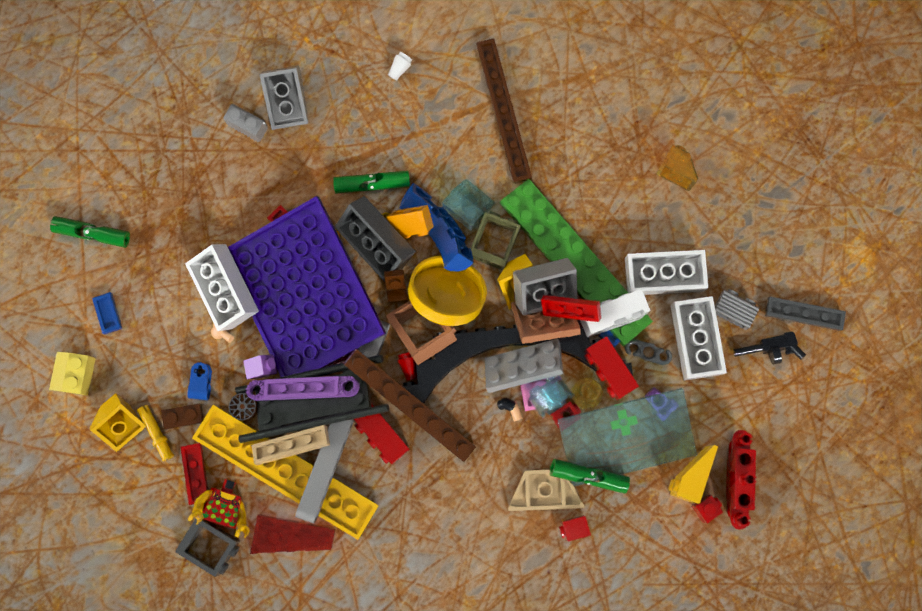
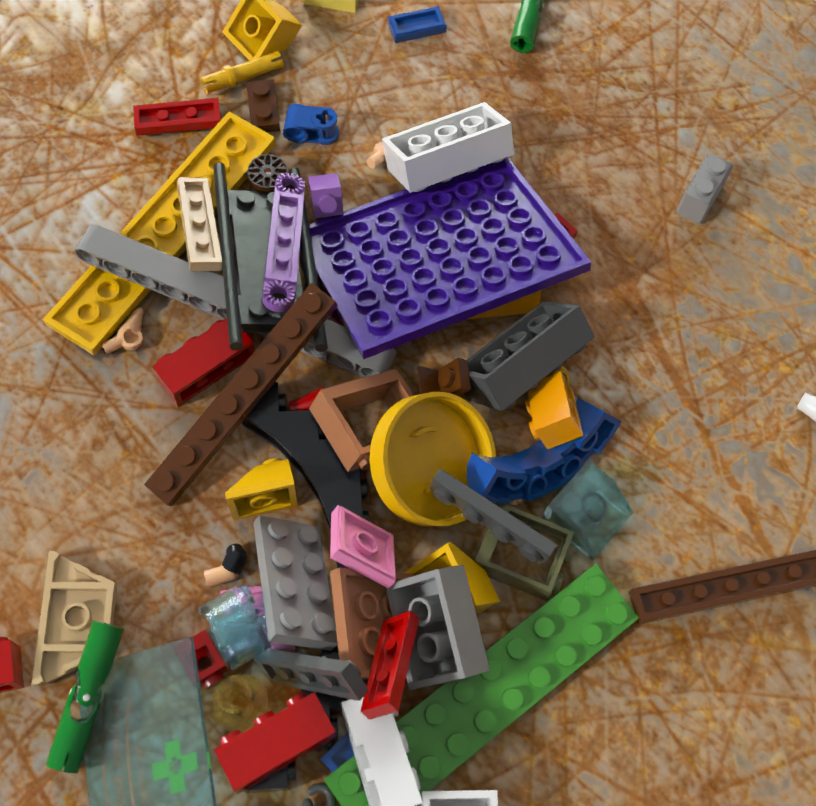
camera: 85 degrees right, 15 degrees down
dark grey window [175,519,240,577] -> none
torso [188,479,250,538] -> none
clear red wing [250,514,336,554] -> none
light grey slope [259,65,309,130] -> none
green piece [333,170,410,194] -> none
none -> light nougat animal [101,307,144,354]
none -> yellow slope [225,458,298,520]
none -> dark grey plate [253,648,369,701]
none -> bright pink tile [330,505,396,589]
none -> dark grey plate [429,469,557,563]

